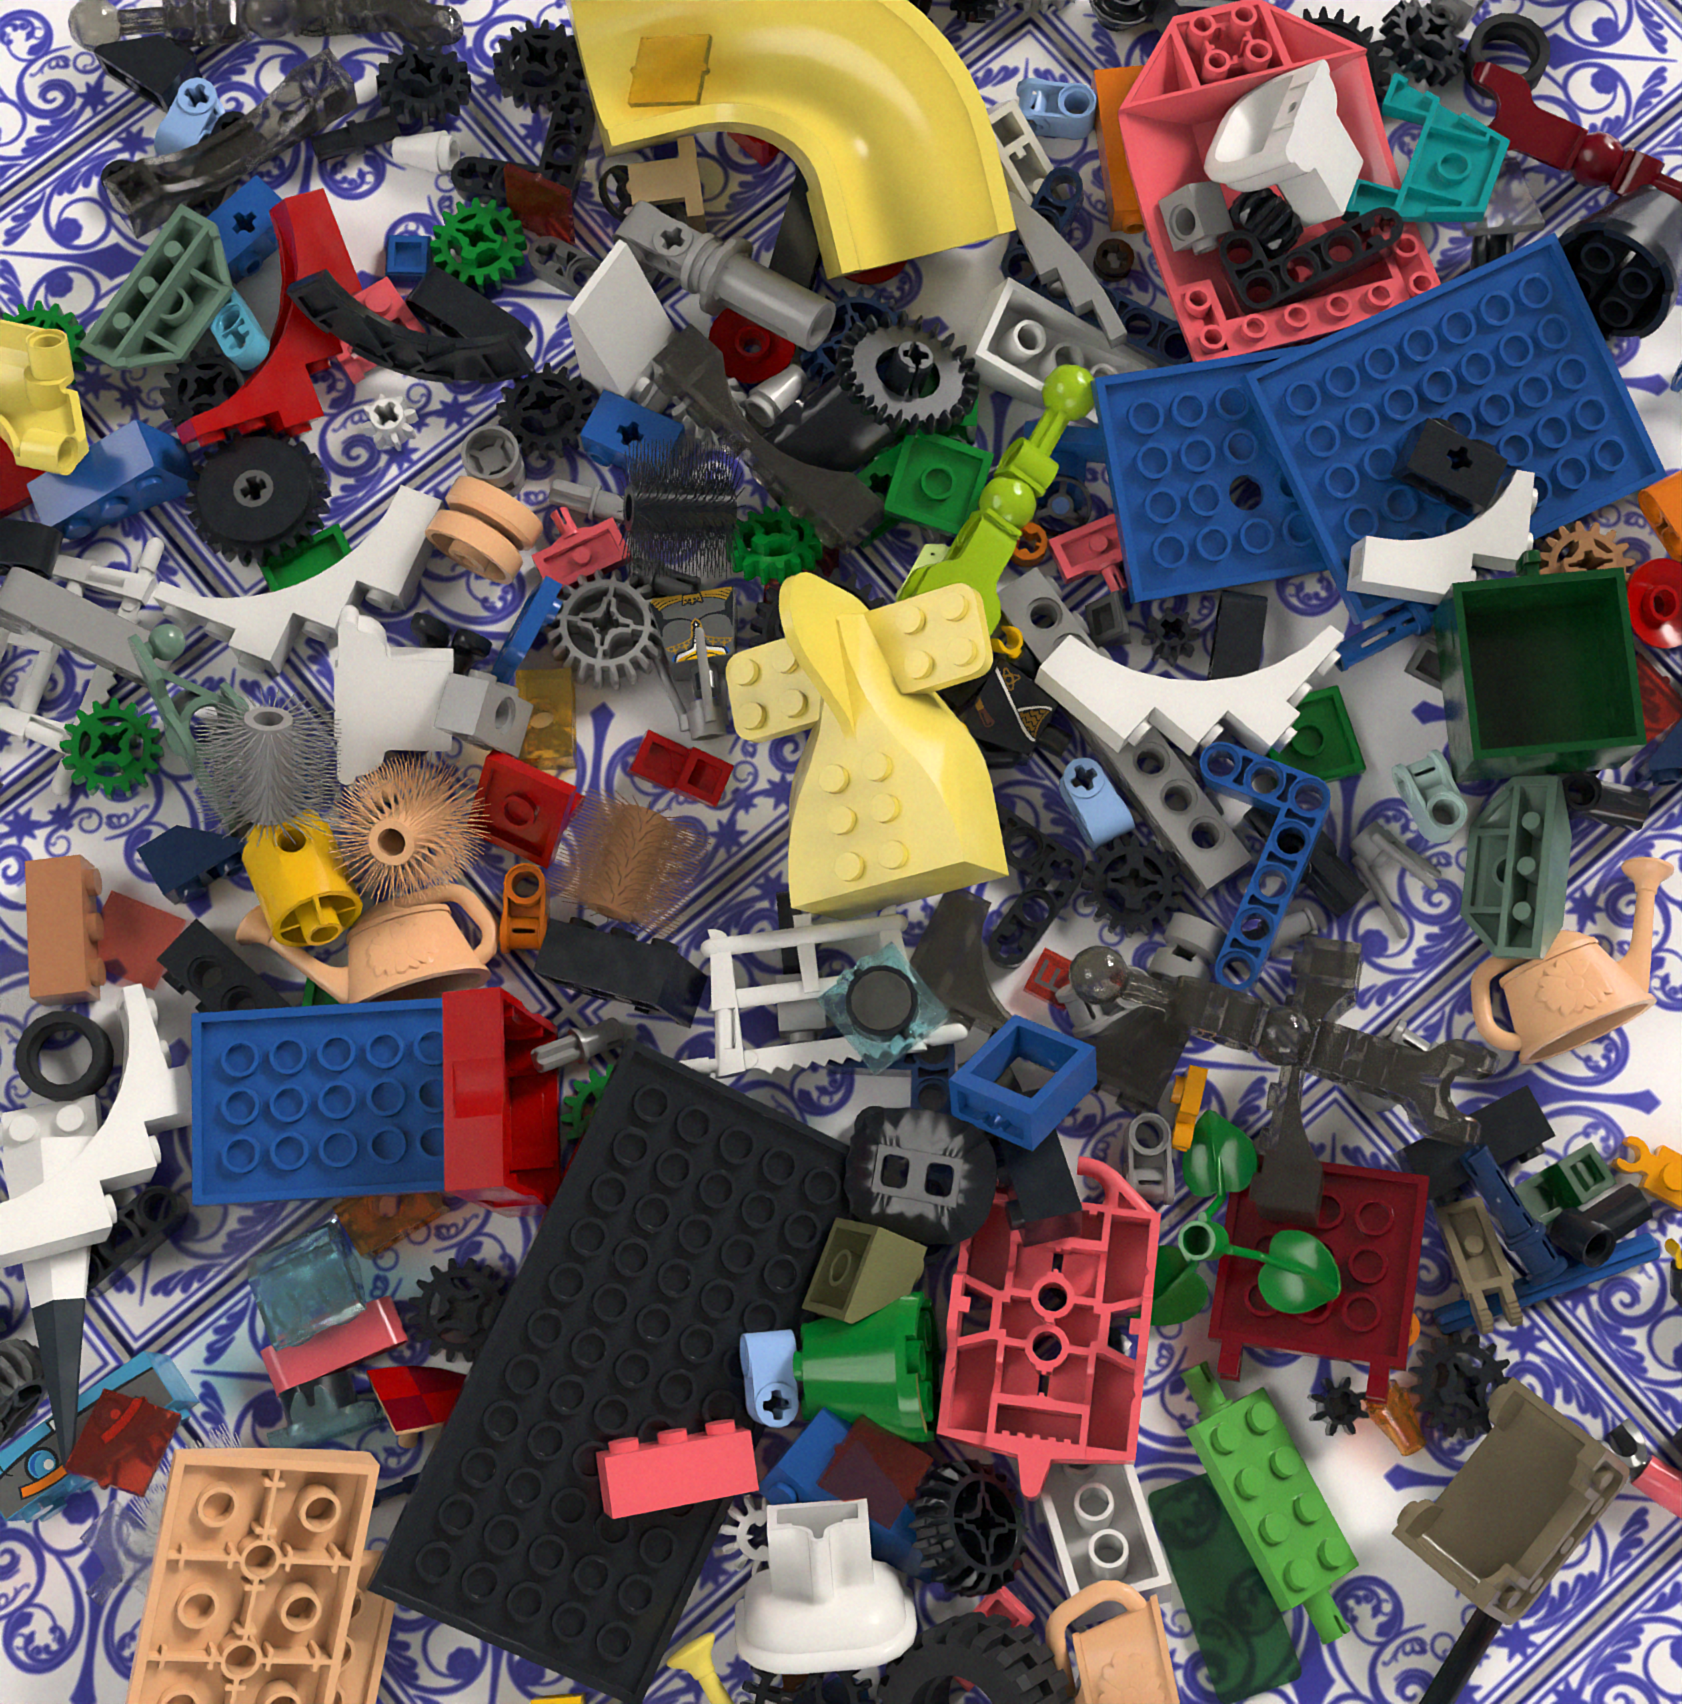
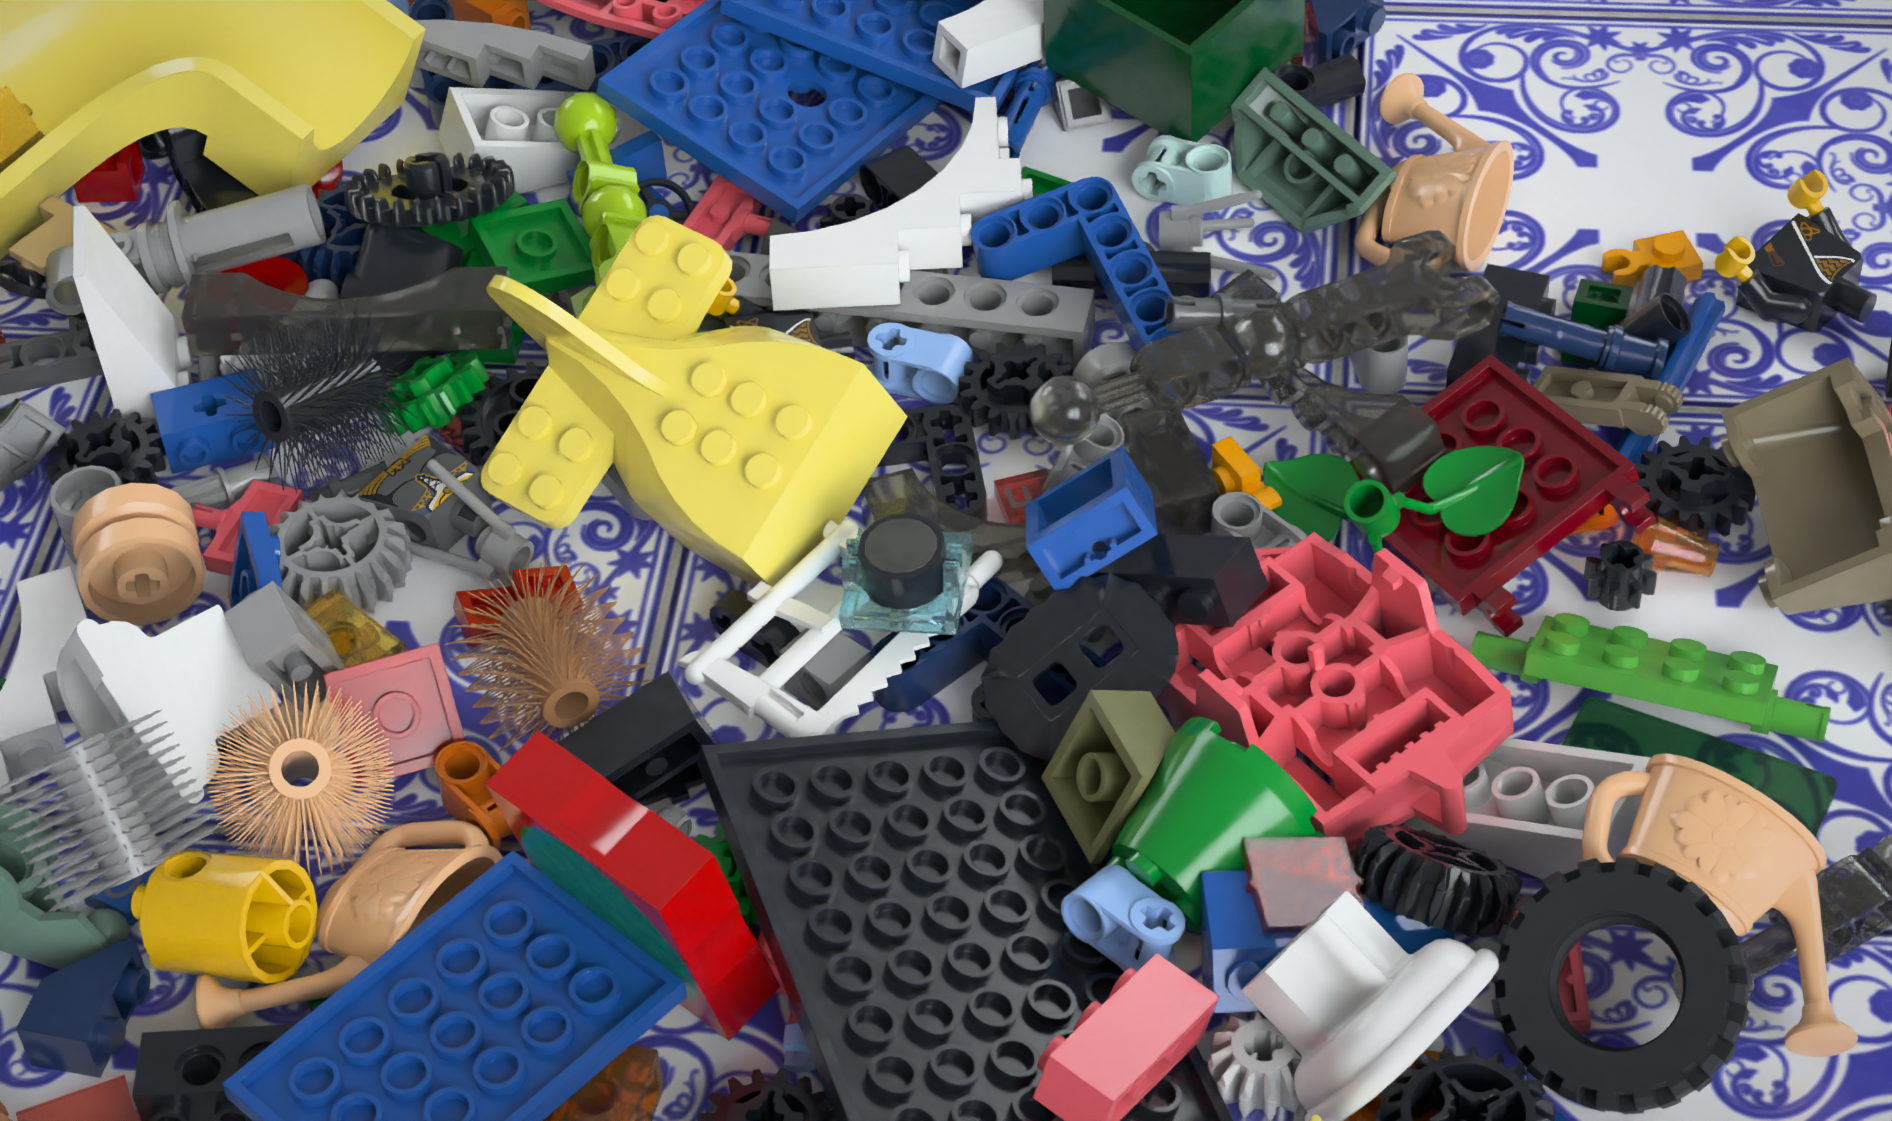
camera: 40 degrees left, 30 degrees down
none -> dark grey pin [1164,293,1279,337]

